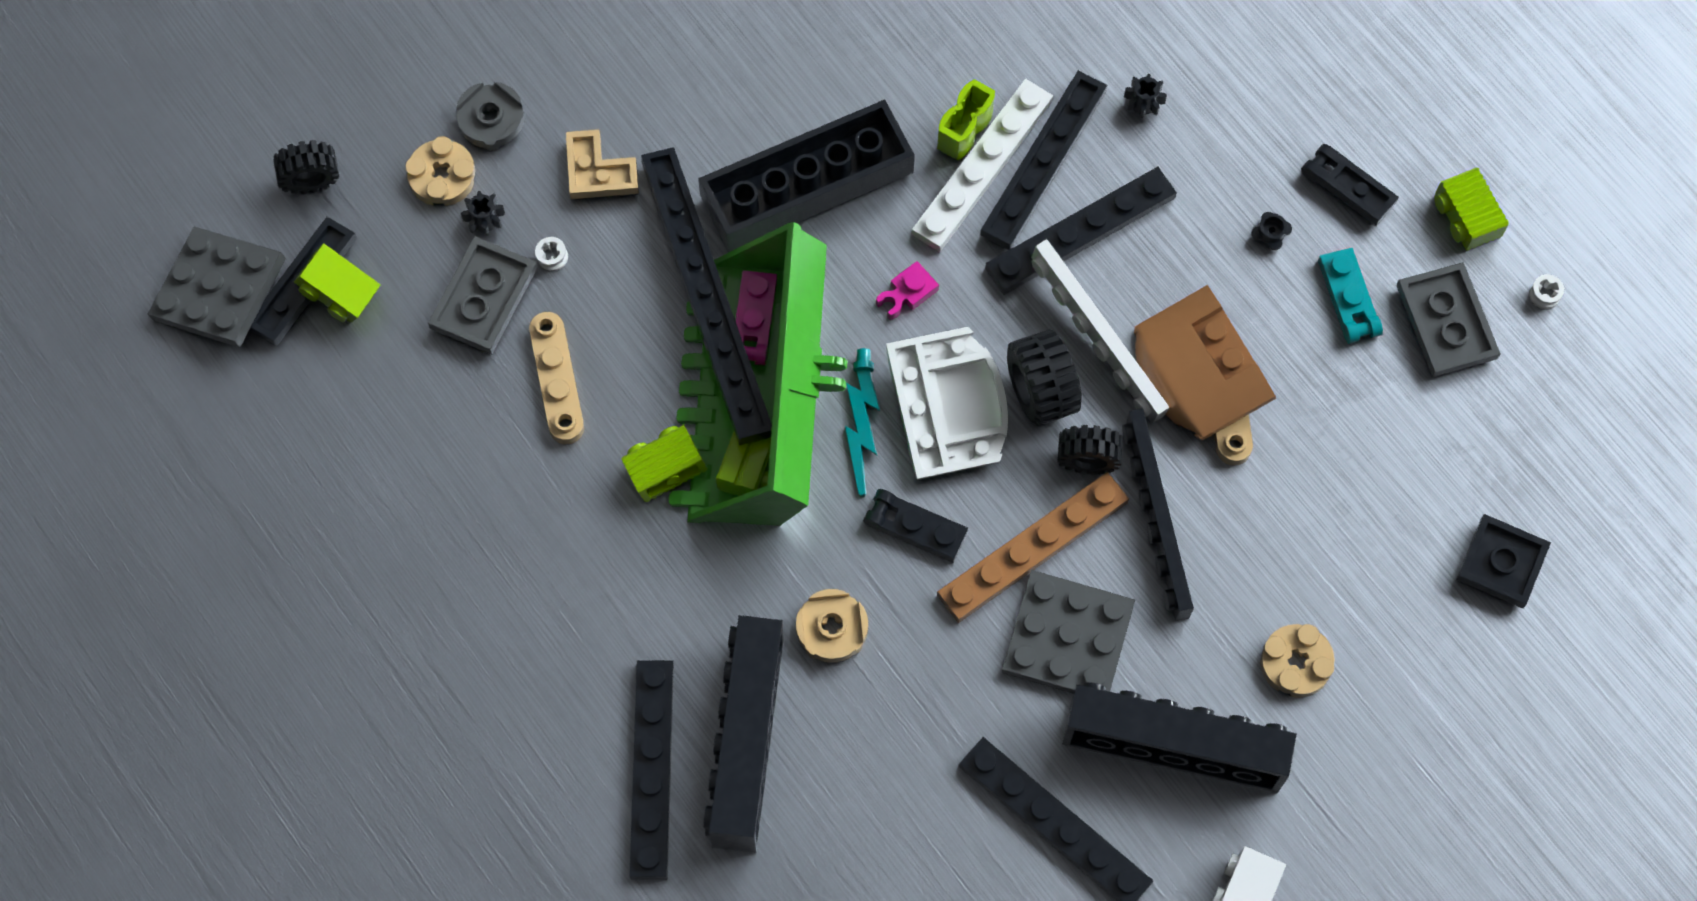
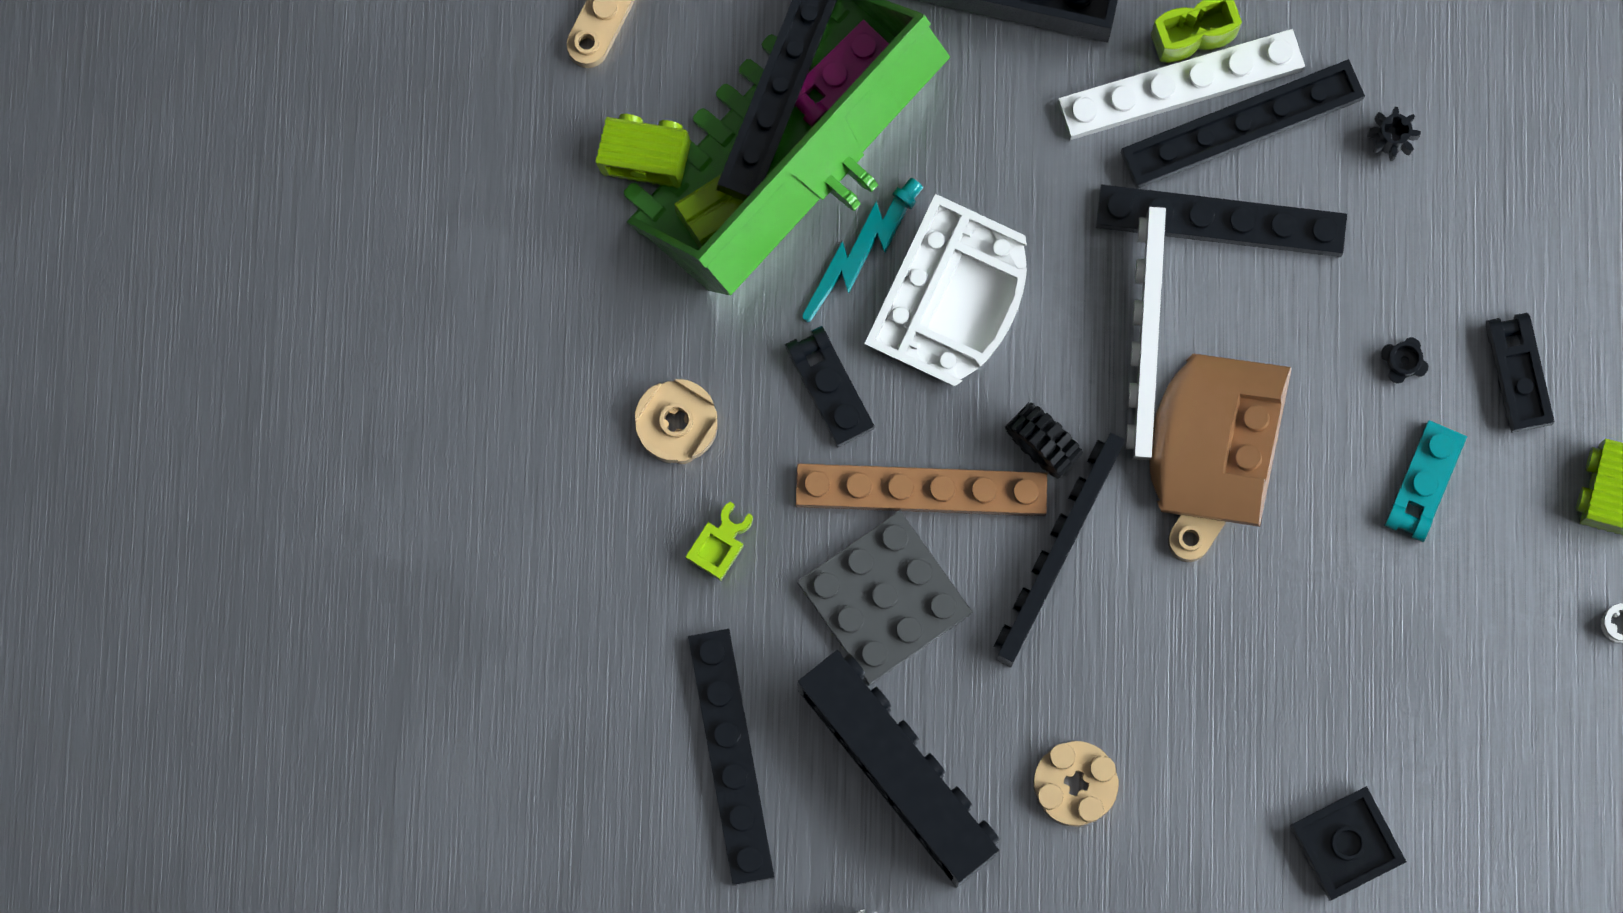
camera: 40 degrees right, 10 degrees up
black plate [629,660,674,880] -> none
black brick [703,615,784,853] -> none
dark pink plate [876,261,939,320] -> none
black tyre [1007,329,1082,426] -> none
dark grey plate [1396,262,1501,377] -> none
none -> lime plate [685,502,753,581]

